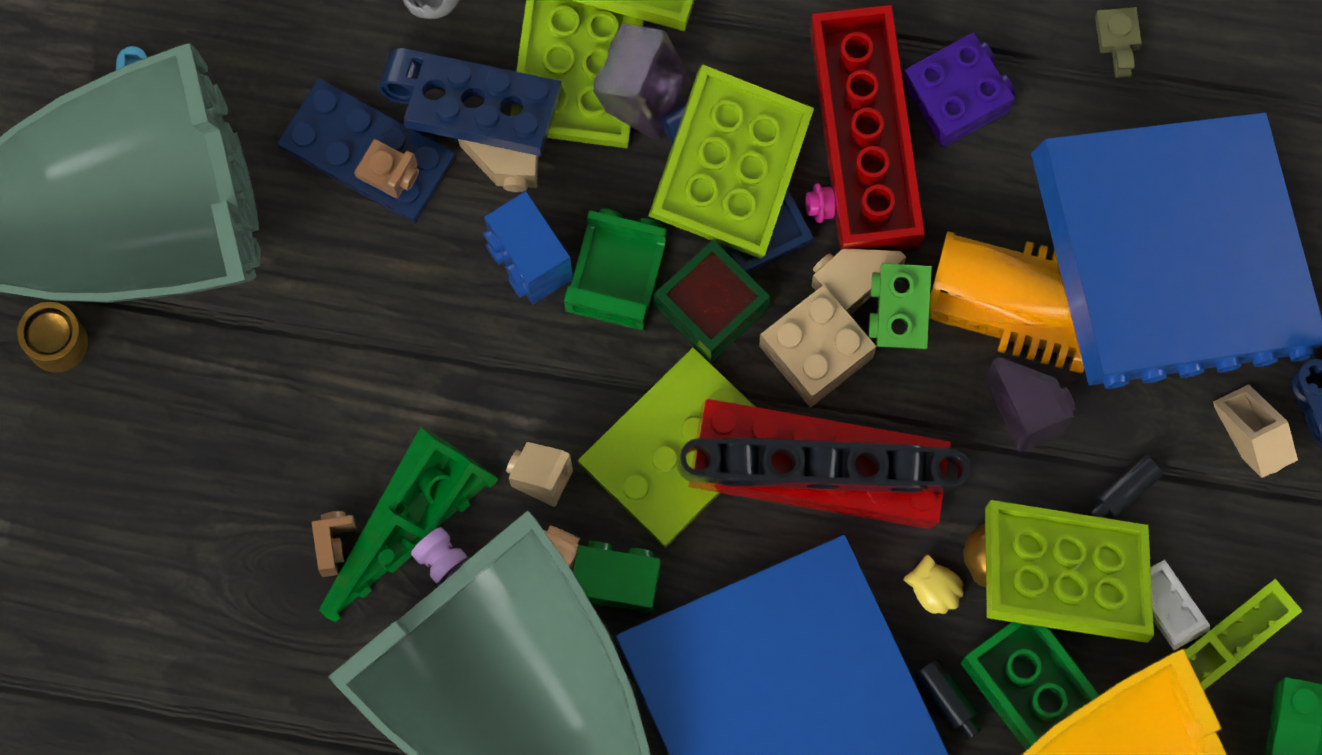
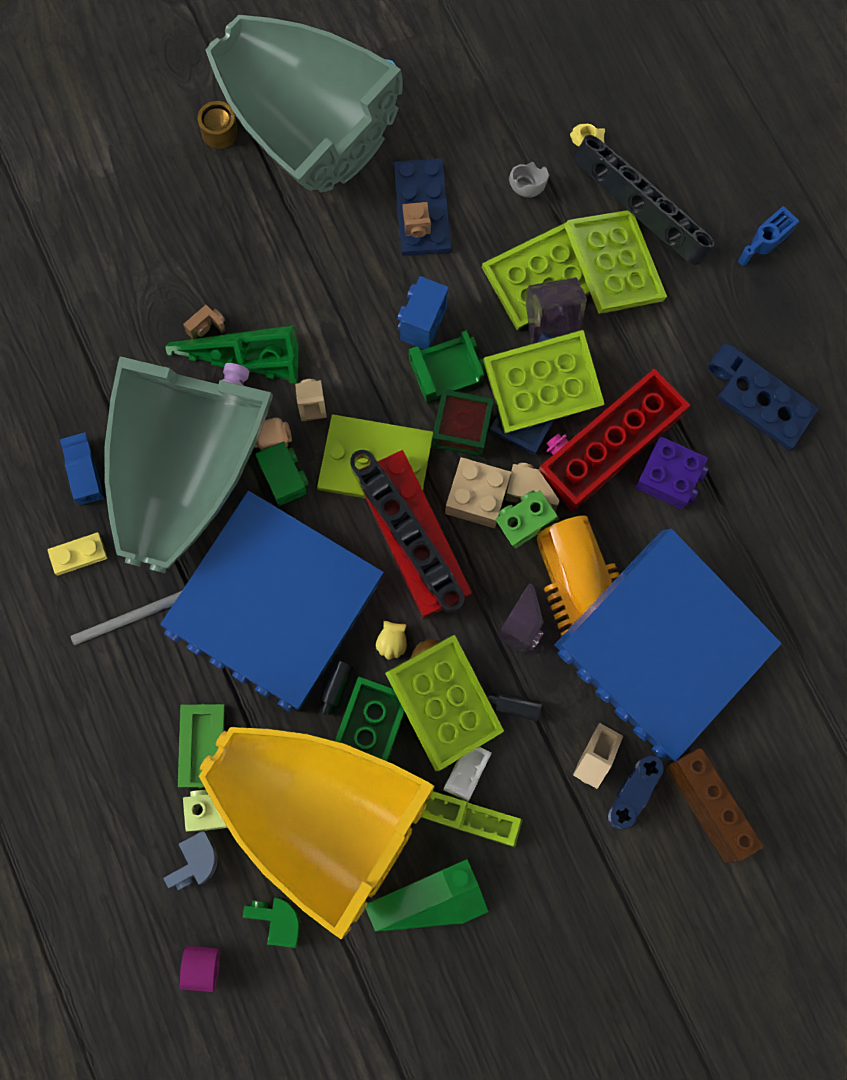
camera: 50 degrees right, 0 degrees up
dark blue hinge [378,48,562,156] -> none
tan slope [458,139,539,192] -> none
olive plate [1095,7,1142,78] -> none

